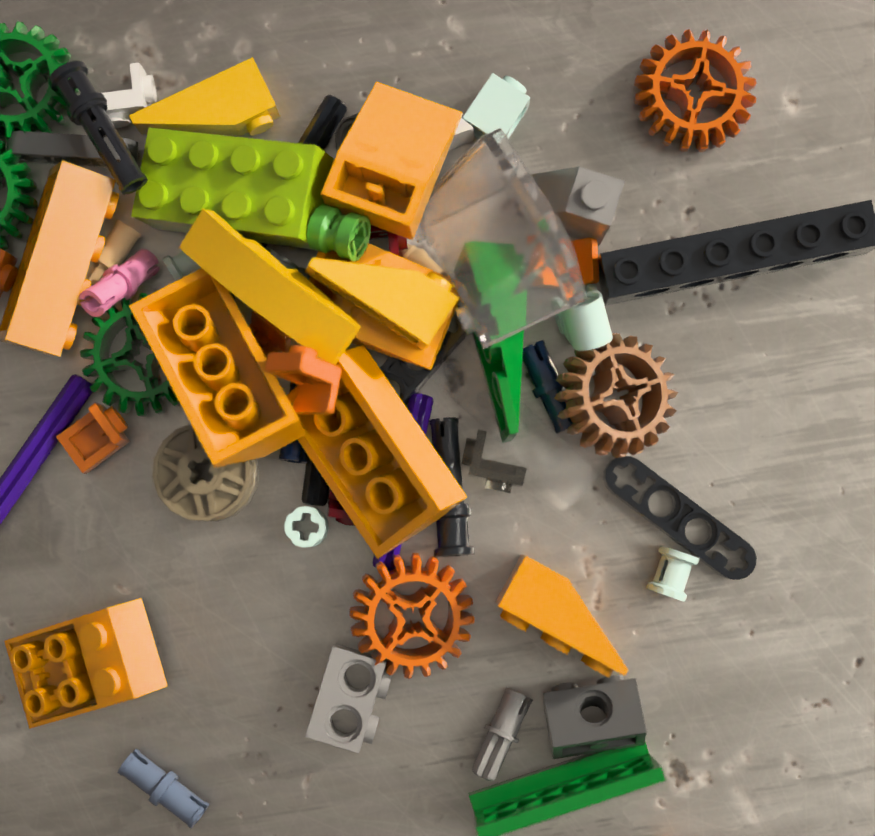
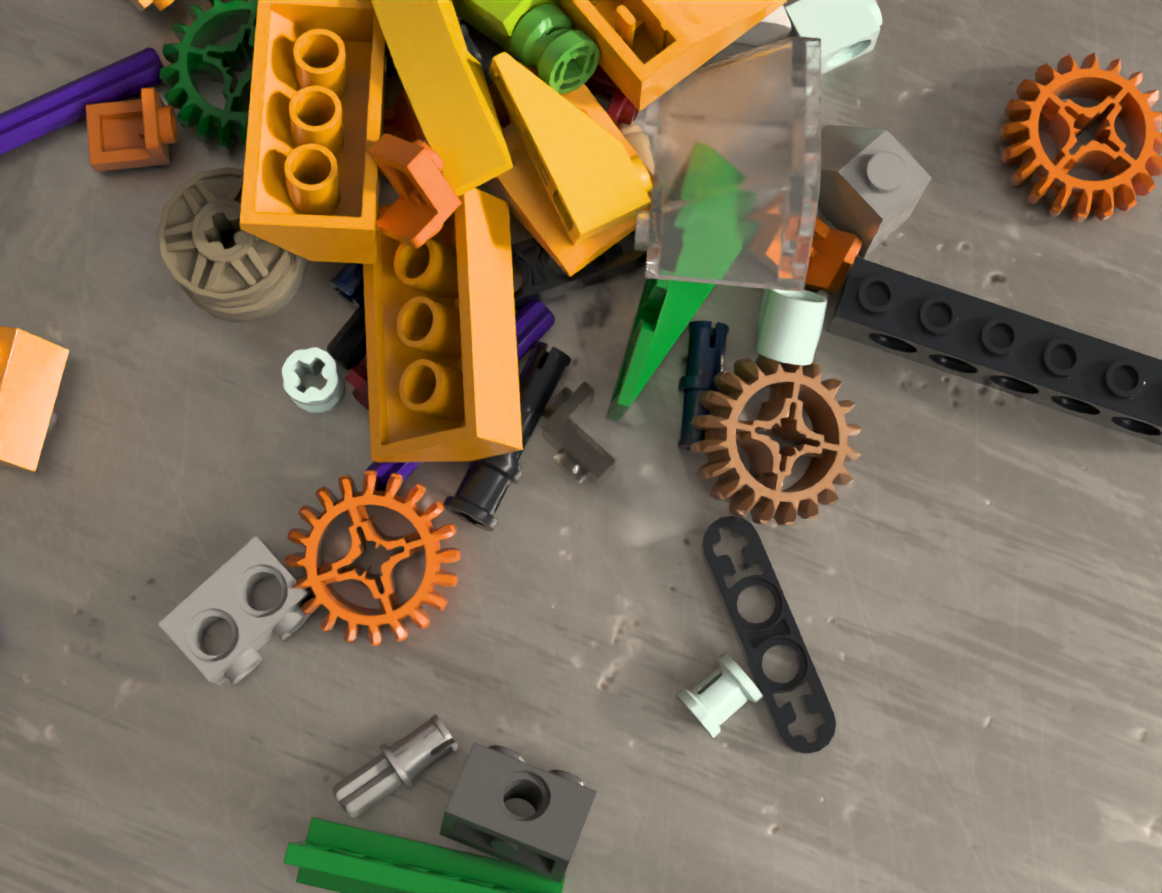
camera: 30 degrees right, 5 degrees down
light orange slope [495,554,628,678] -> none

